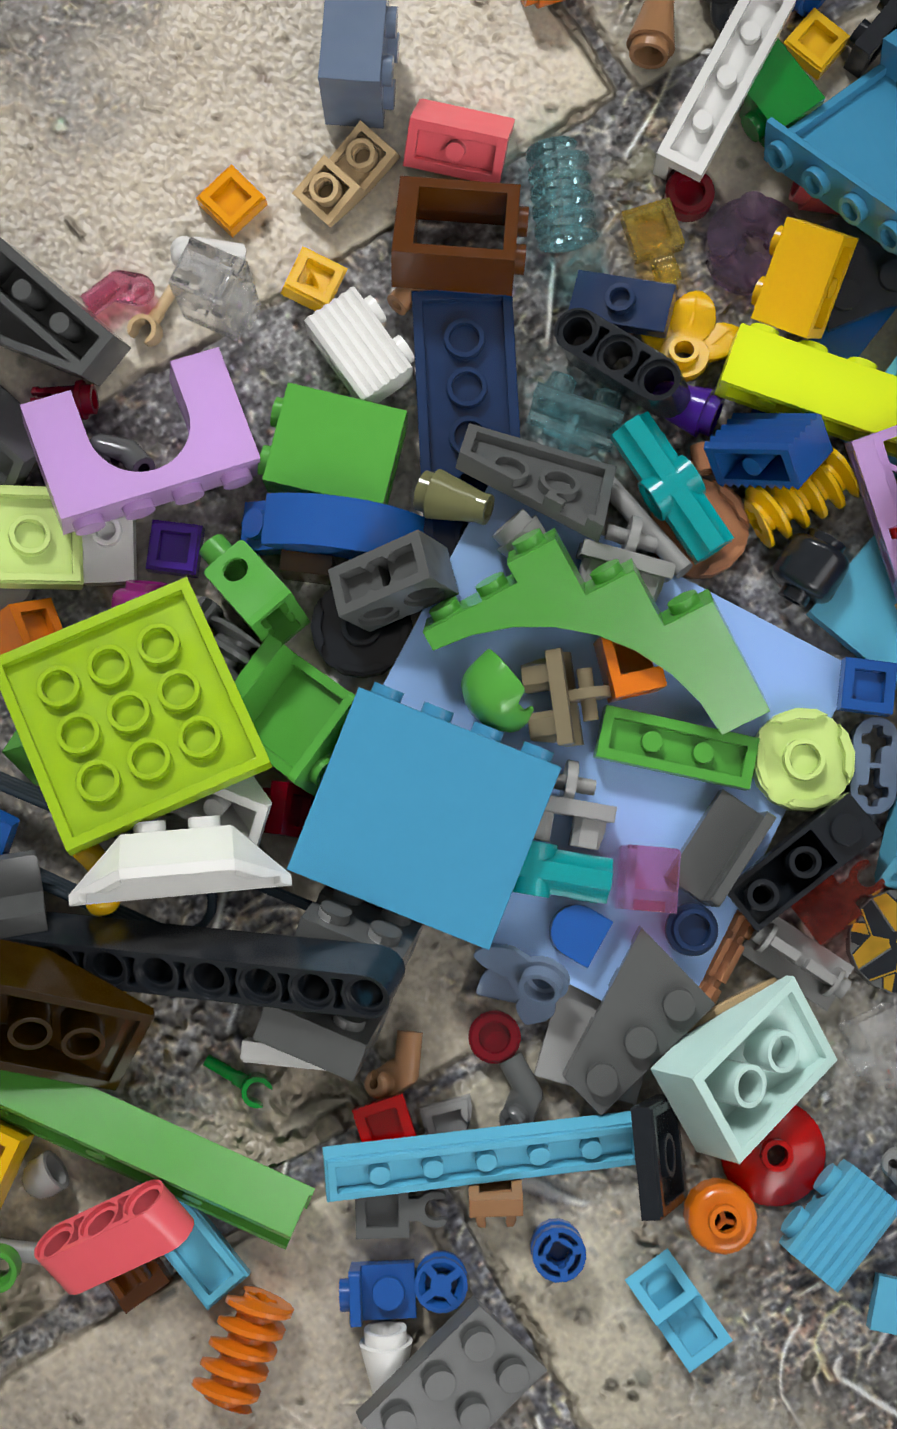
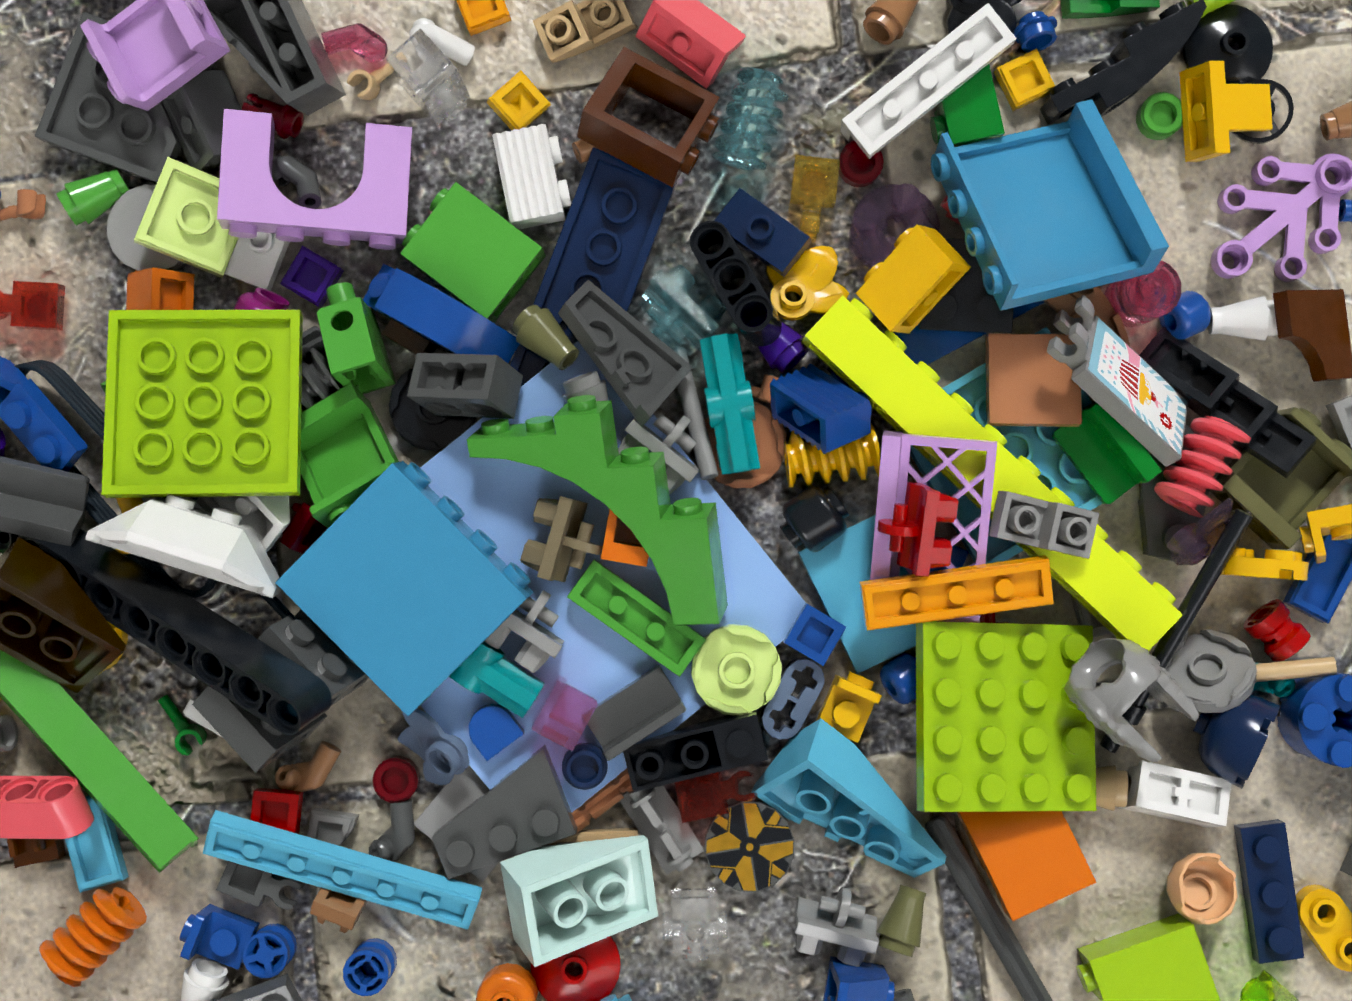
camera: 20 degrees right, 5 degrees up
bright green hair [461,649,534,733] -> none
black plate [630,1094,687,1221] -> none

